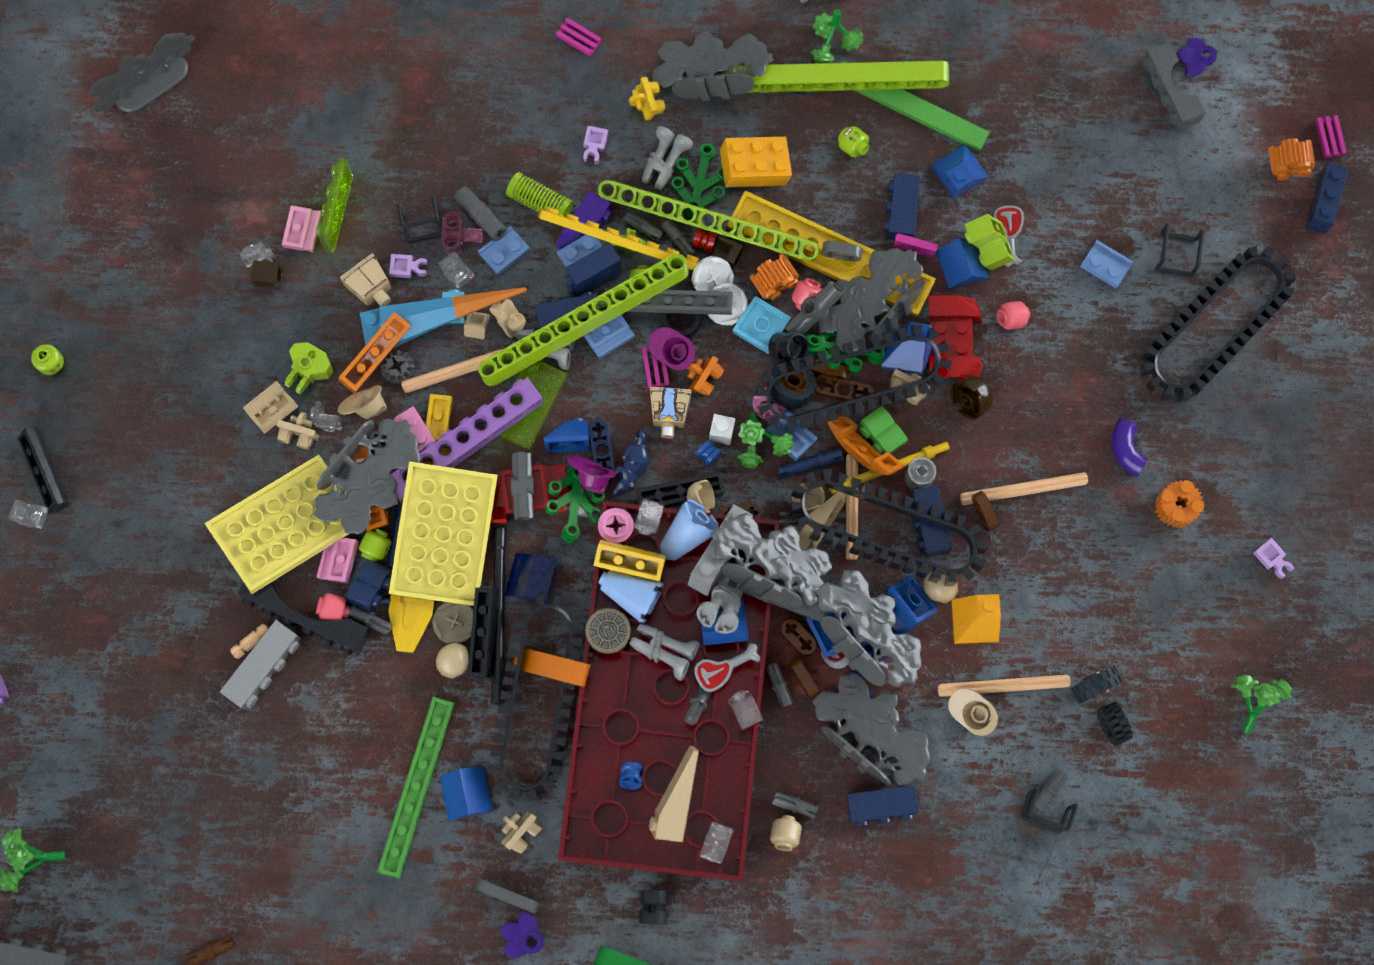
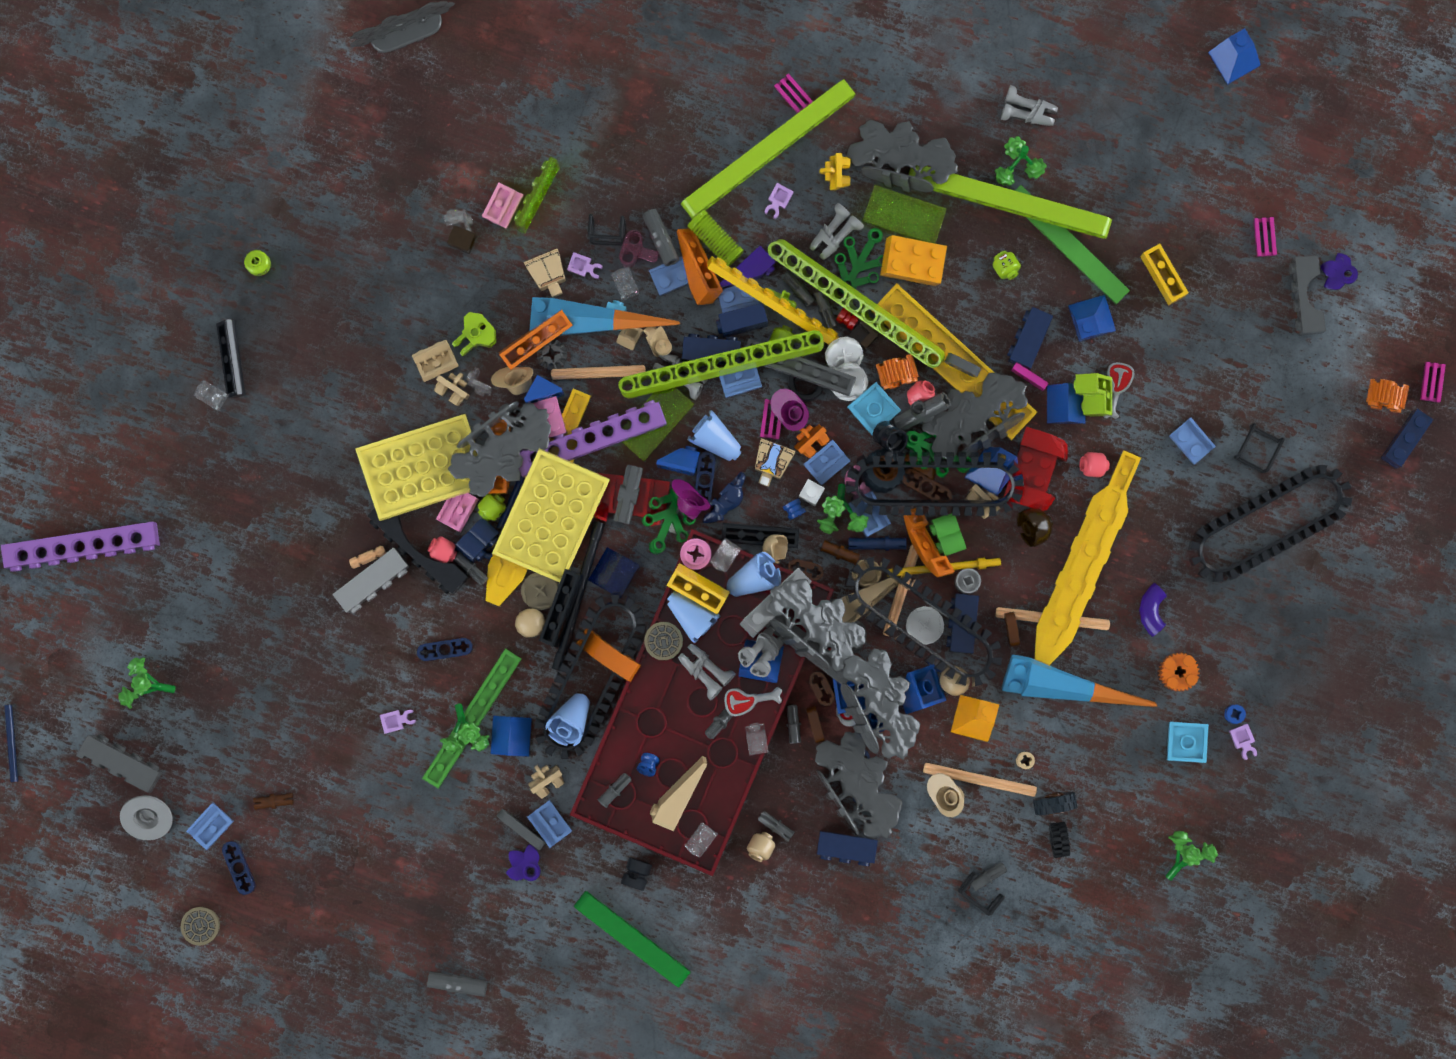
camera: 25 degrees right, 10 degrees up
none -> lavender plate [380,710,416,734]
none -> dark blue beam [417,638,473,661]
none -> bright green plant [440,703,490,753]
none -> blue slope [524,375,565,403]
none -> medium blue plate [527,800,573,848]
none -> light blue cone [545,693,590,746]
none -> dark grey axle [597,773,632,808]
none -> orange slope [676,228,723,305]
none -> lime beam [681,79,856,219]
none -> light blue cone [687,410,742,461]
none -> medium blue plate [803,440,850,486]
none -> reddish brown pin [820,540,860,565]
none -> clear neon green plate [862,185,947,244]
none -> white tile [906,606,944,645]
none -> dark azure plate [1002,655,1157,707]
none -> tan bush [1016,752,1035,769]
none -> yellow plate [1034,450,1141,666]
none -> yellow brick [1140,244,1189,305]
none -> medium azure plate [1167,722,1209,763]
none -> blue wheel [1224,704,1246,724]
none -> dark pink tile [1254,217,1277,257]

